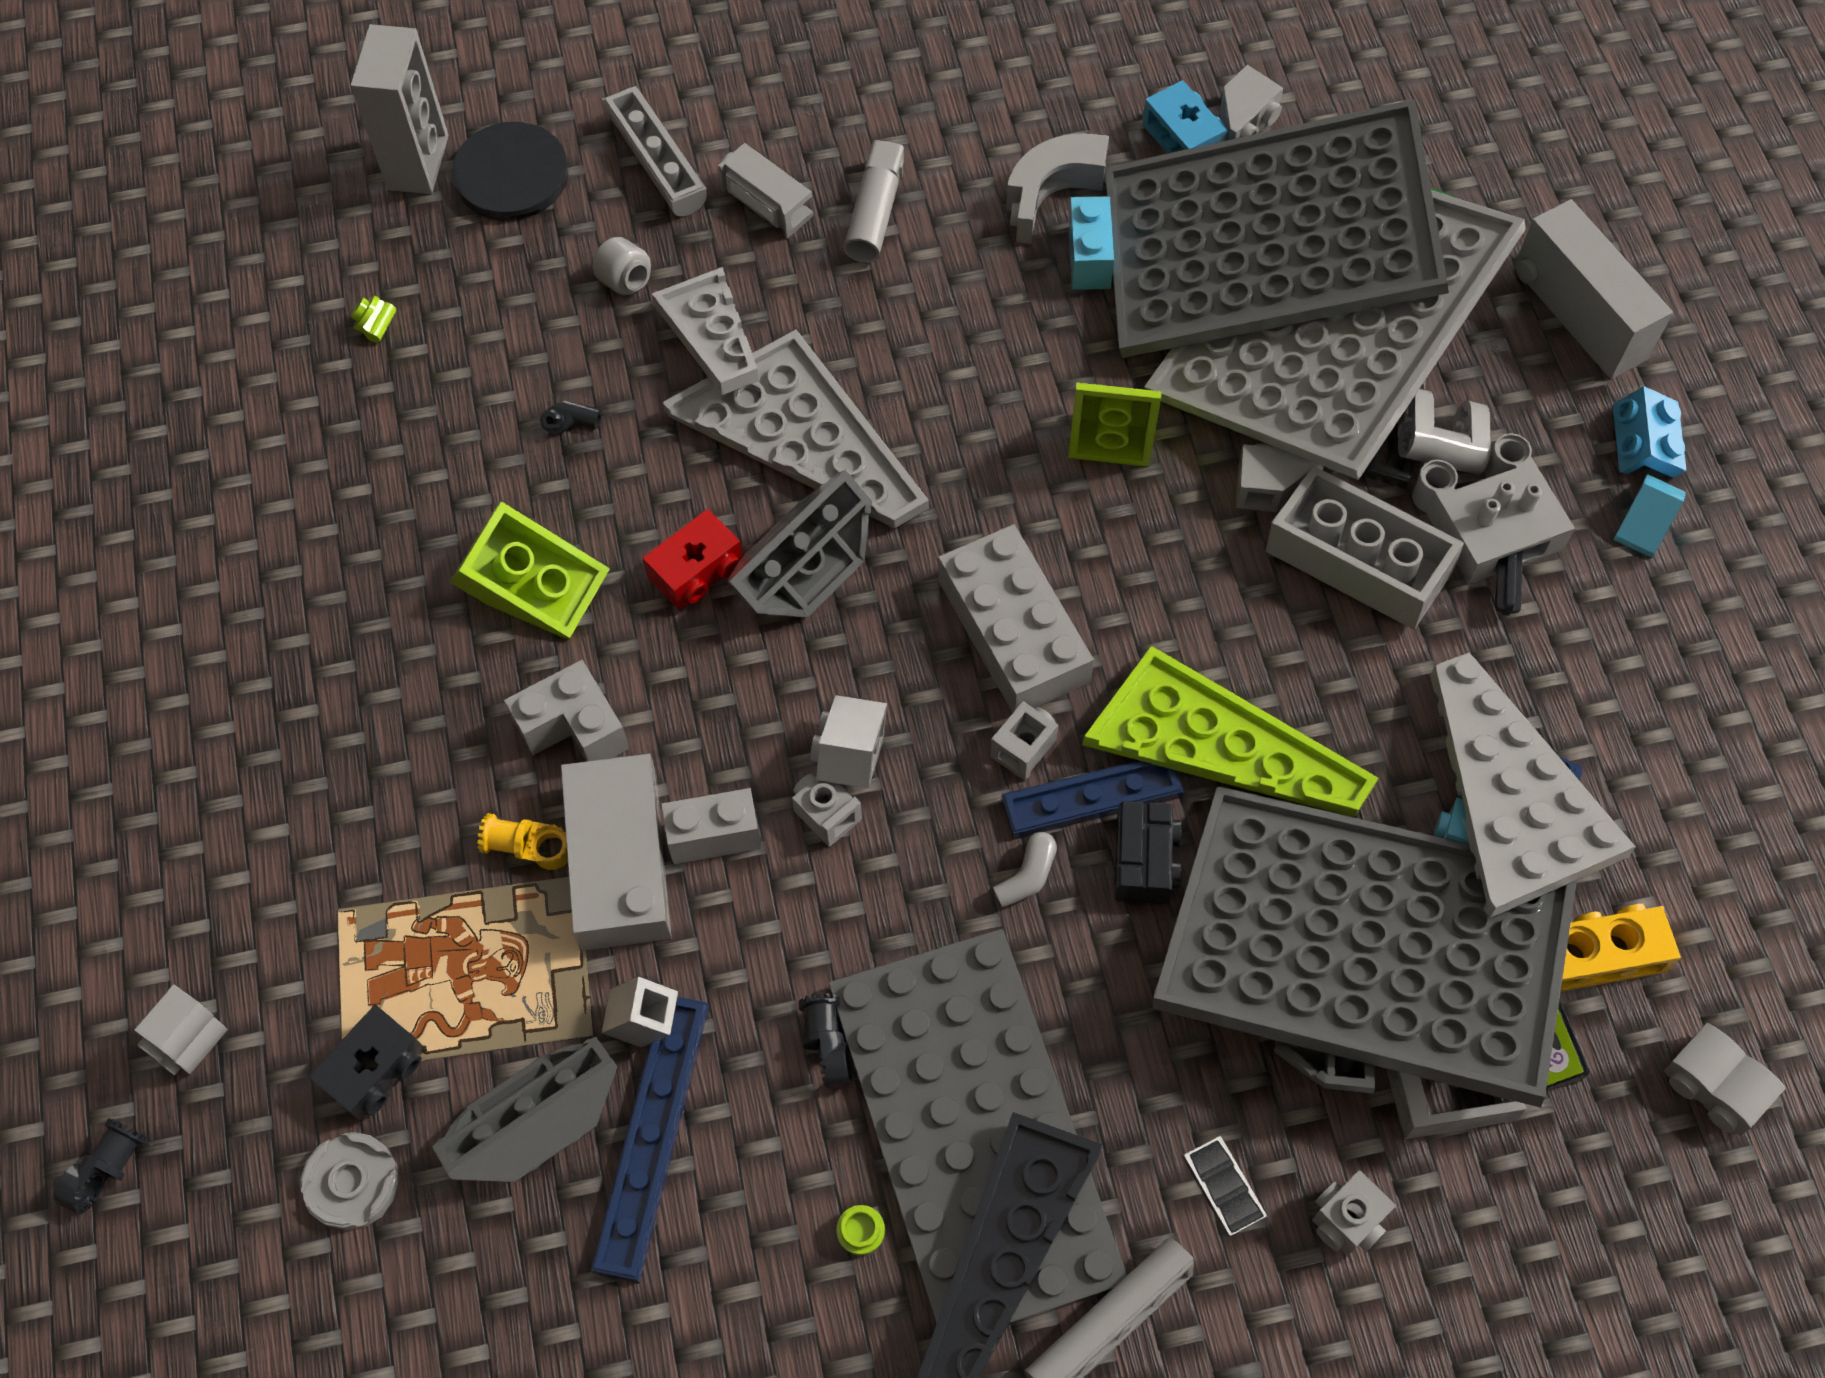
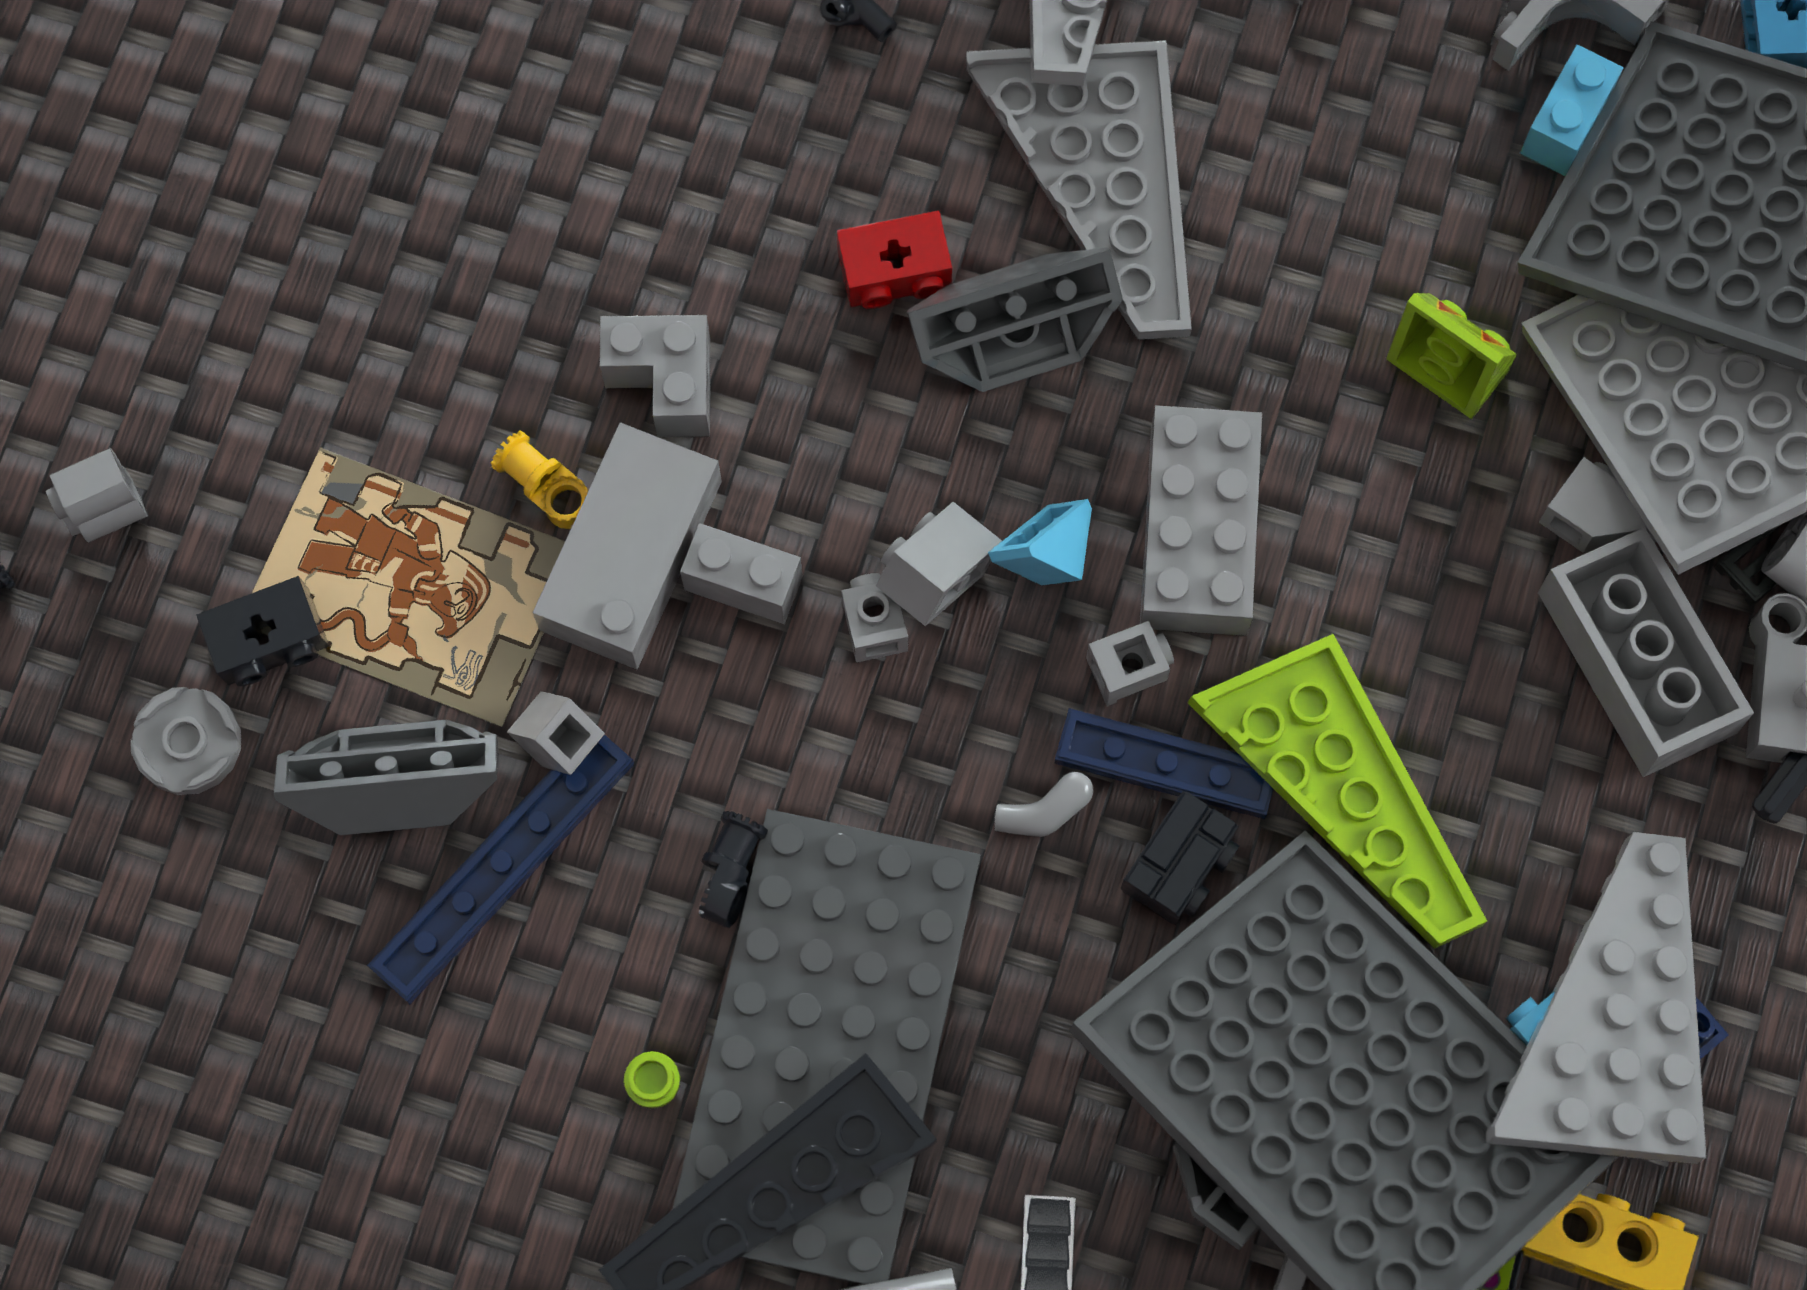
camera: 30 degrees right, 10 degrees up
lime slope [450,502,610,640] -> none
none -> medium azure slope [988,499,1092,585]

